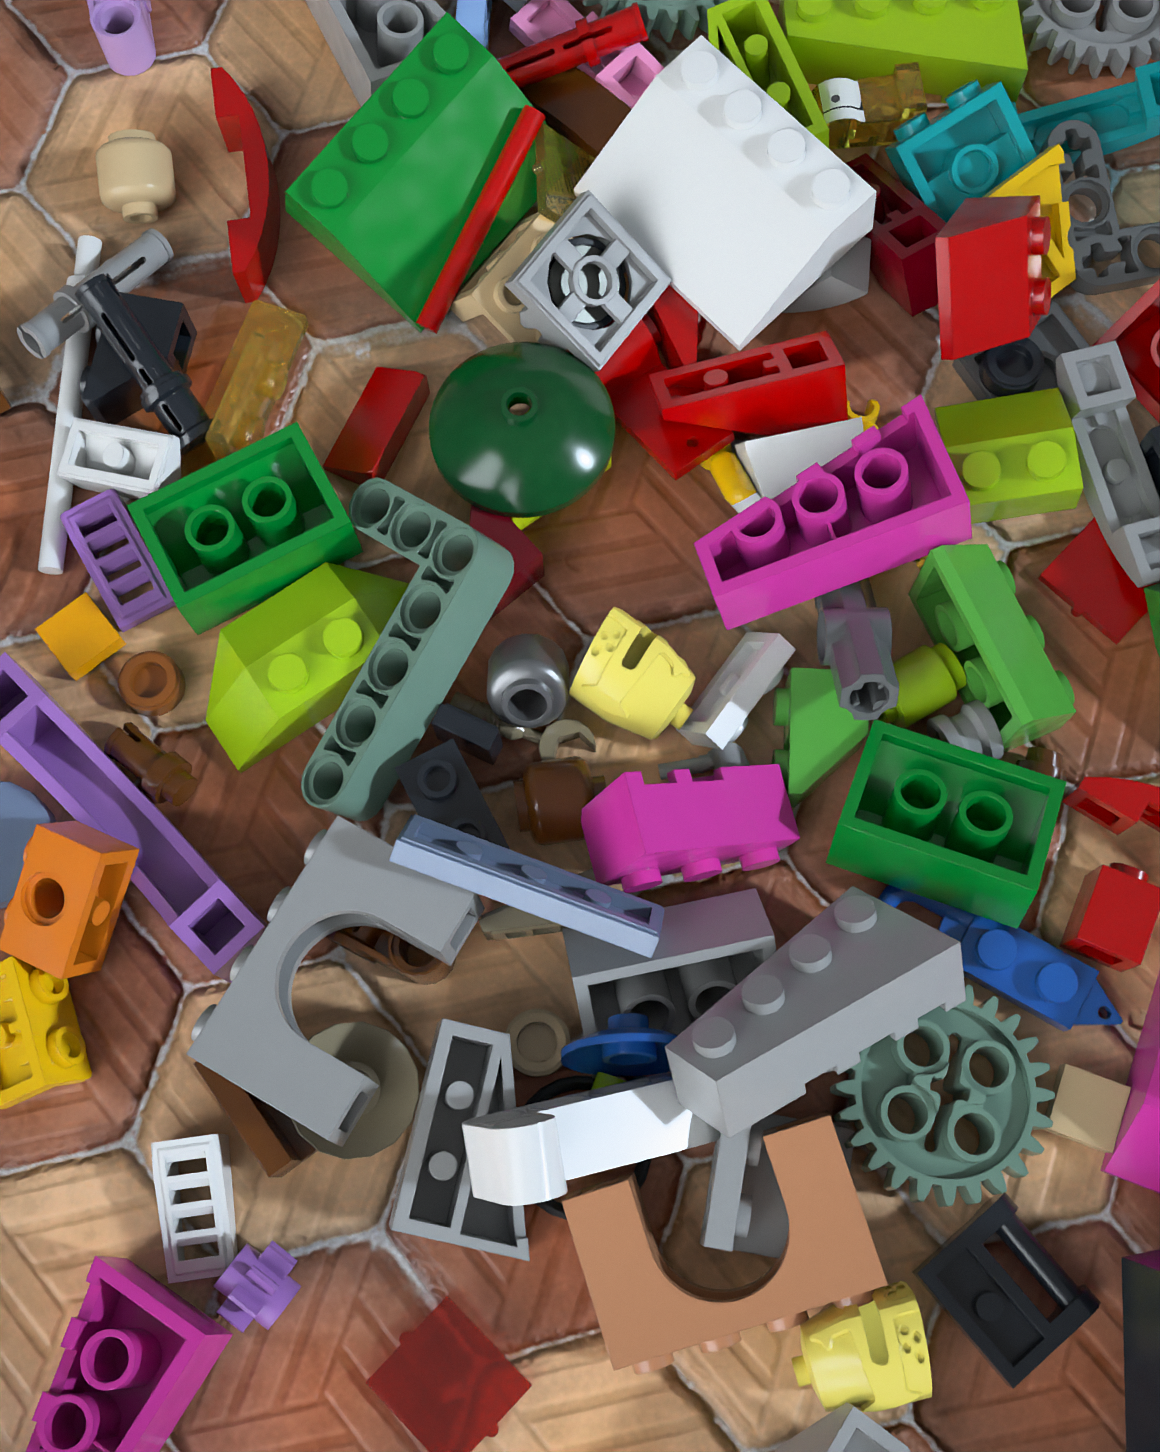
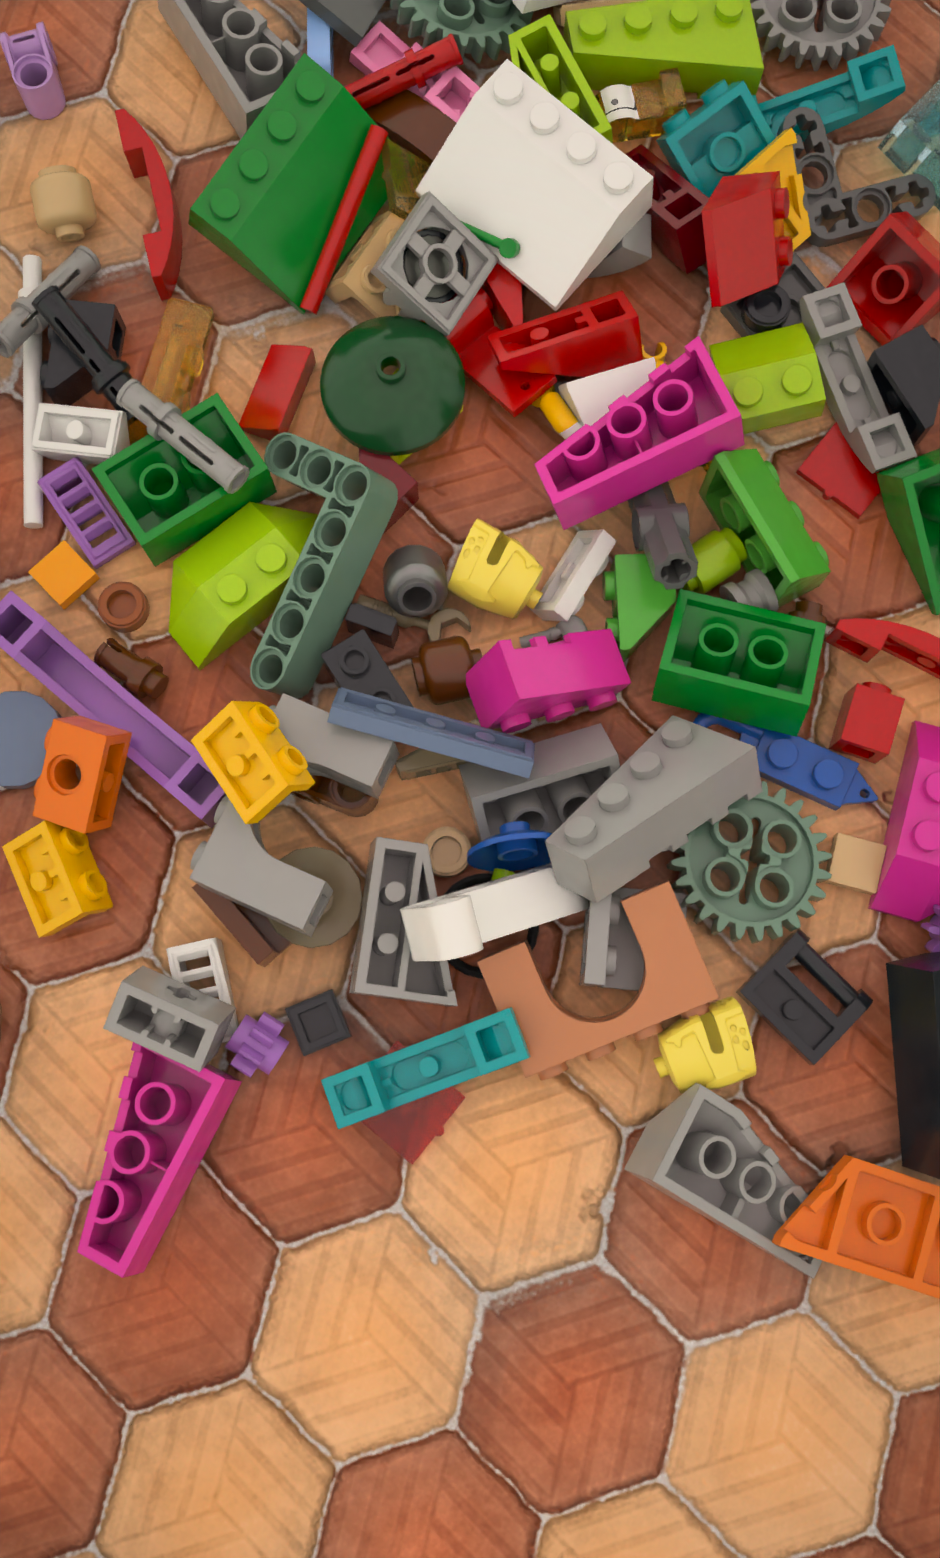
camera: 10 degrees left, 5 degrees up
none -> light grey brick [103,966,236,1072]
none -> light grey pin [116,379,250,494]
none -> yellow bracket [191,701,315,824]
none -> black tile [285,989,352,1056]
none -> teal slope [321,1007,531,1129]
none -> green hinge [460,220,520,259]

